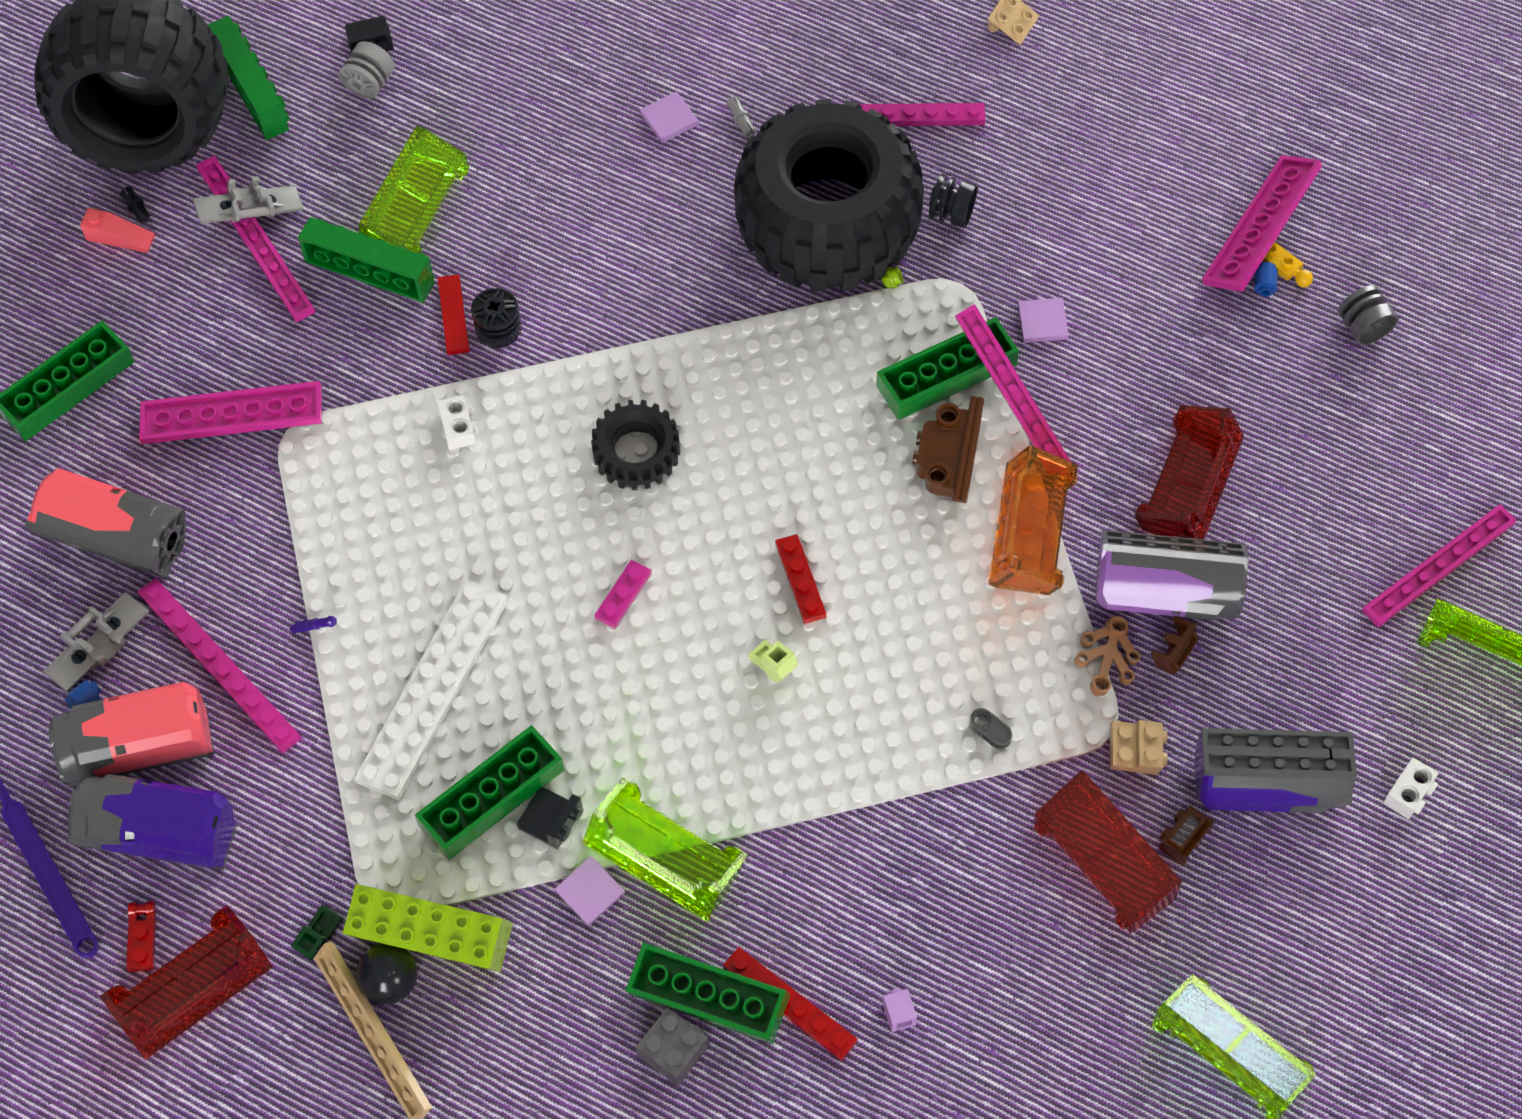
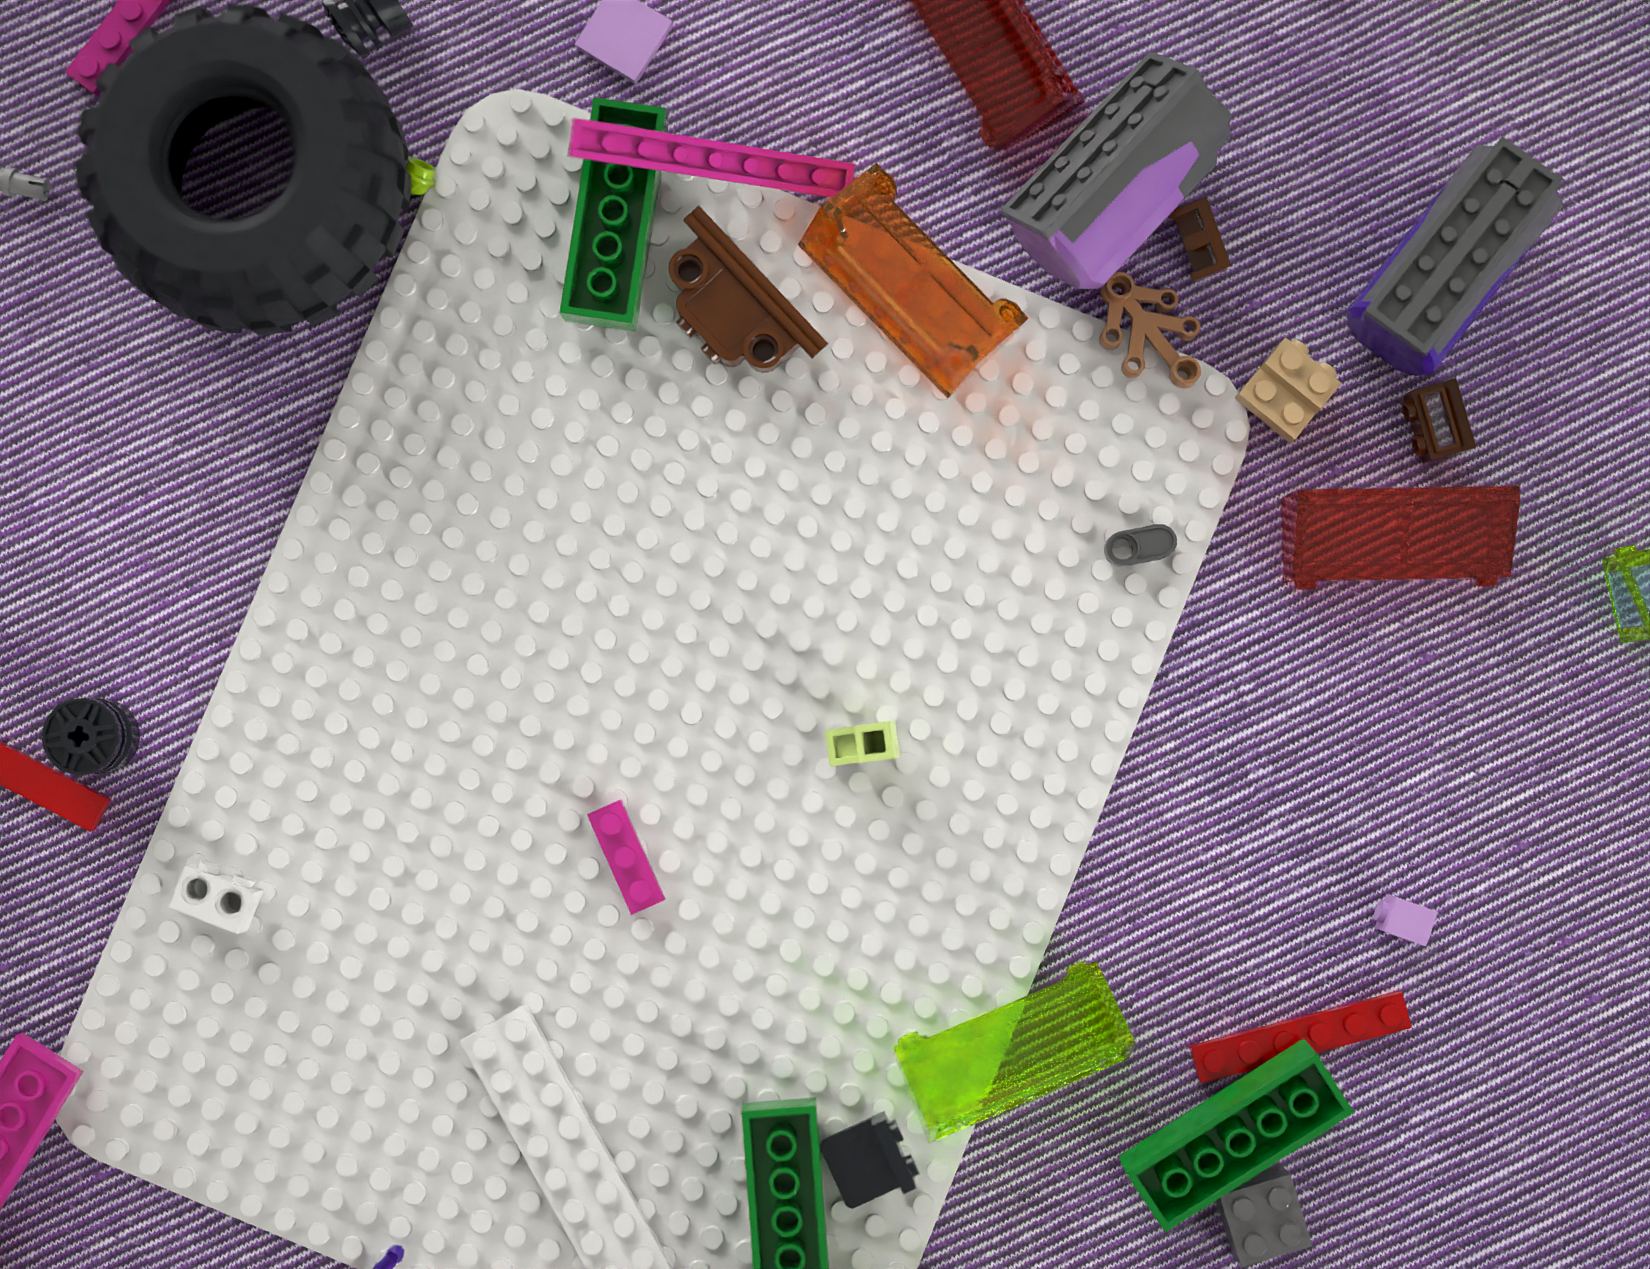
camera: 55 degrees left, 25 degrees up
lavender tile [554,856,625,927] -> none
black tyre [591,400,680,490] -> none
red plate [775,534,826,624] -> none
white brick [1383,757,1439,819] -> none

